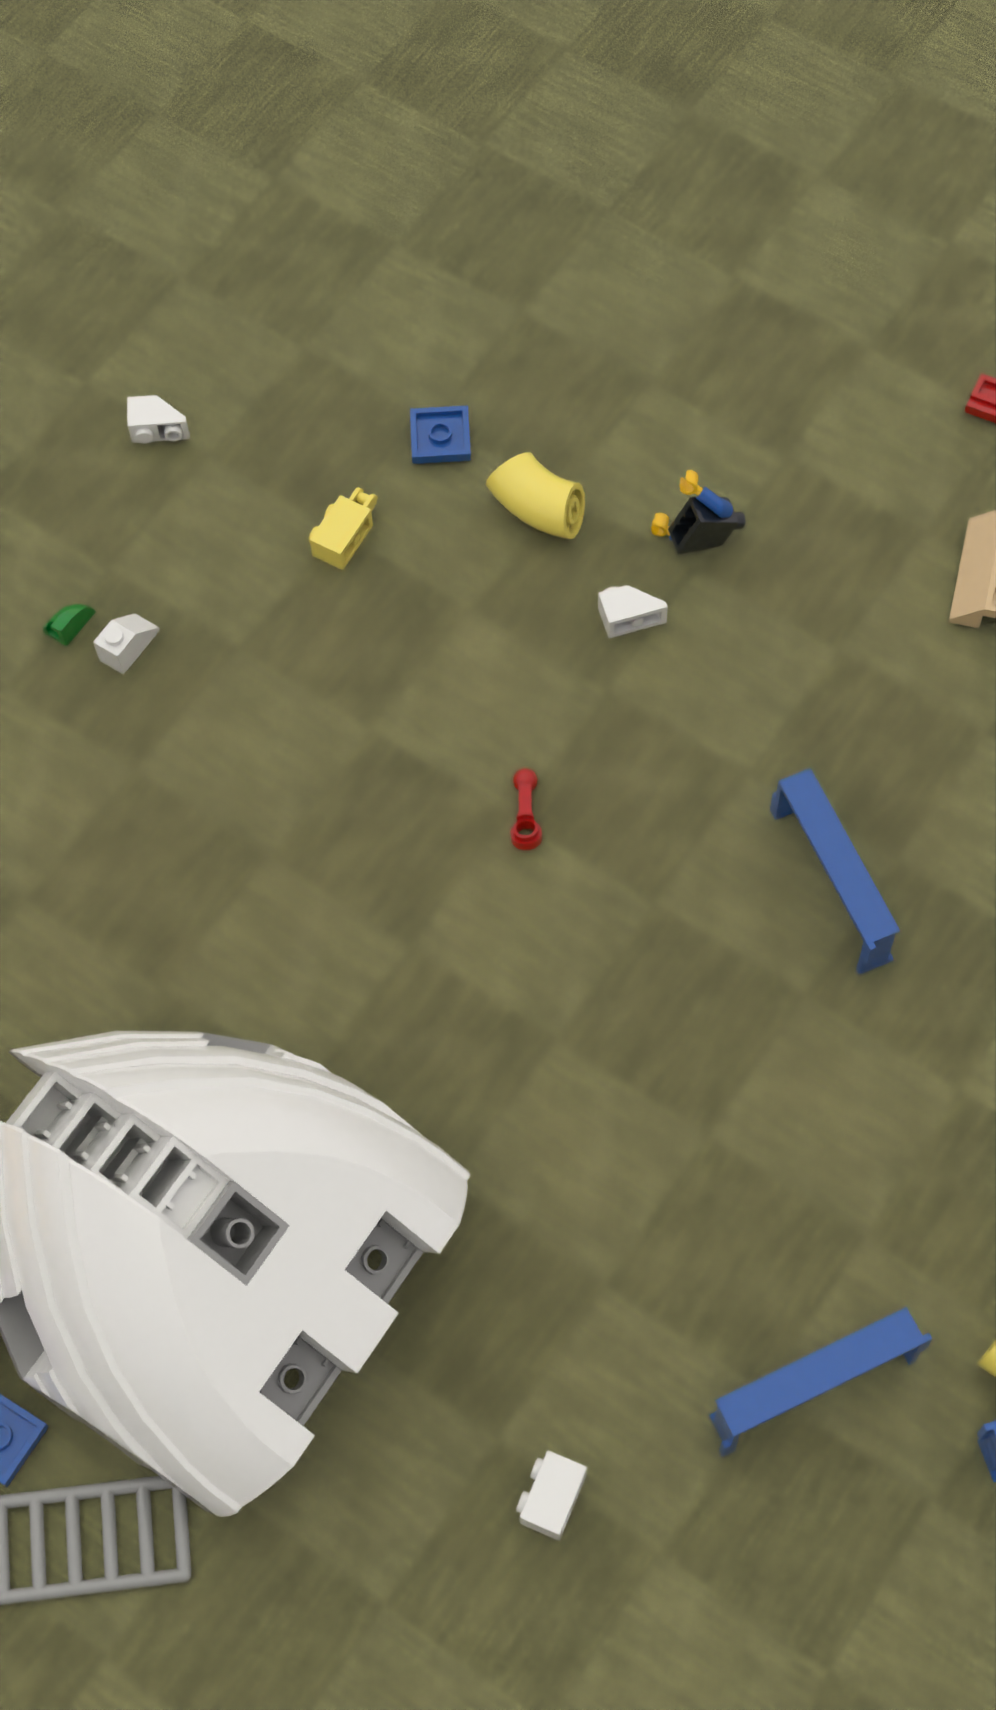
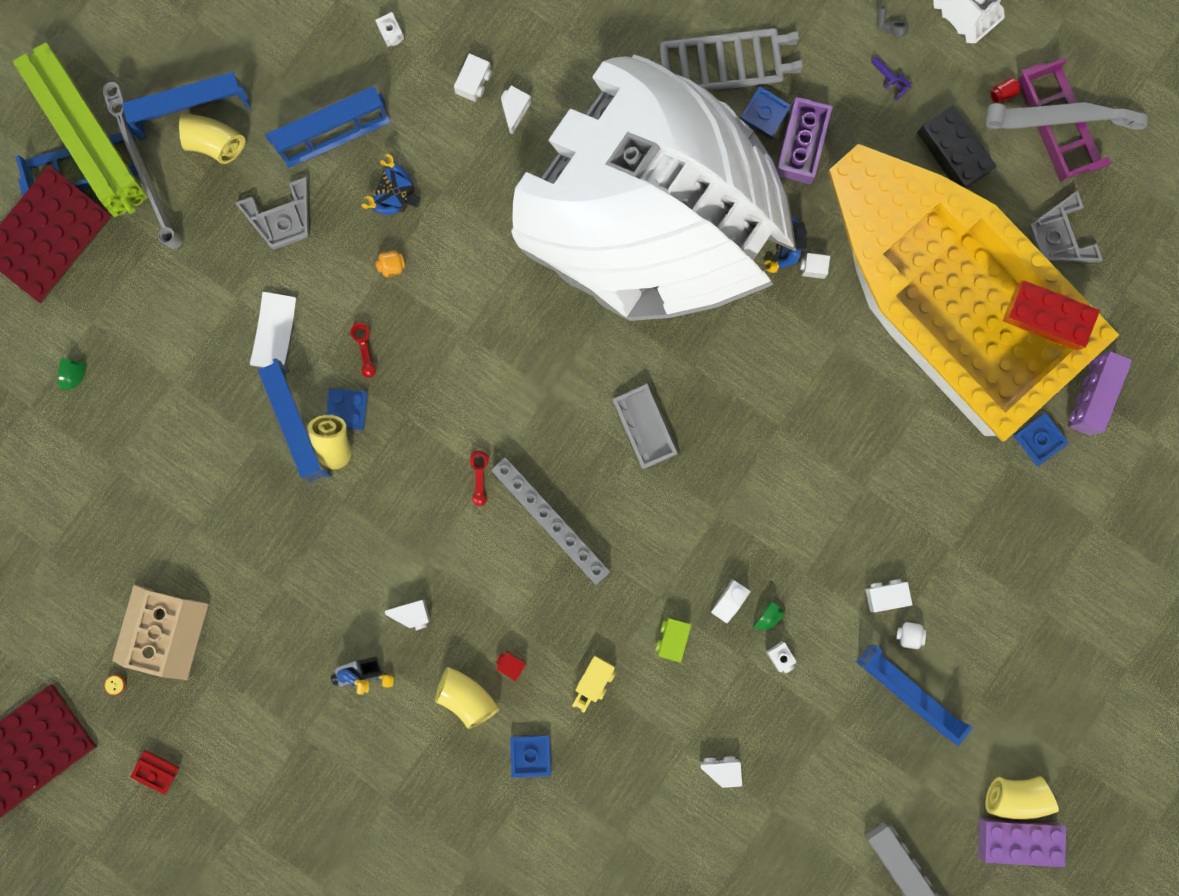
camera: 175 degrees right, 20 degrees up
none -> light grey wing [235,177,309,250]
none -> white sticker [250,292,296,367]
none -> light yellow brick [308,415,352,469]
none -> blue plate [326,388,368,430]
none -> red piece [350,323,376,378]
none -> torso [362,154,421,216]
none -> white brick [375,12,404,47]
none -> light orange head [375,250,405,277]
none -> light grey brick [491,457,610,585]
none -> red brick [495,651,527,681]
none -> white slope [501,86,531,134]
none -> light grey slope [612,384,680,469]
none -> lime brick [655,618,691,663]
none -> white brick [766,641,796,673]

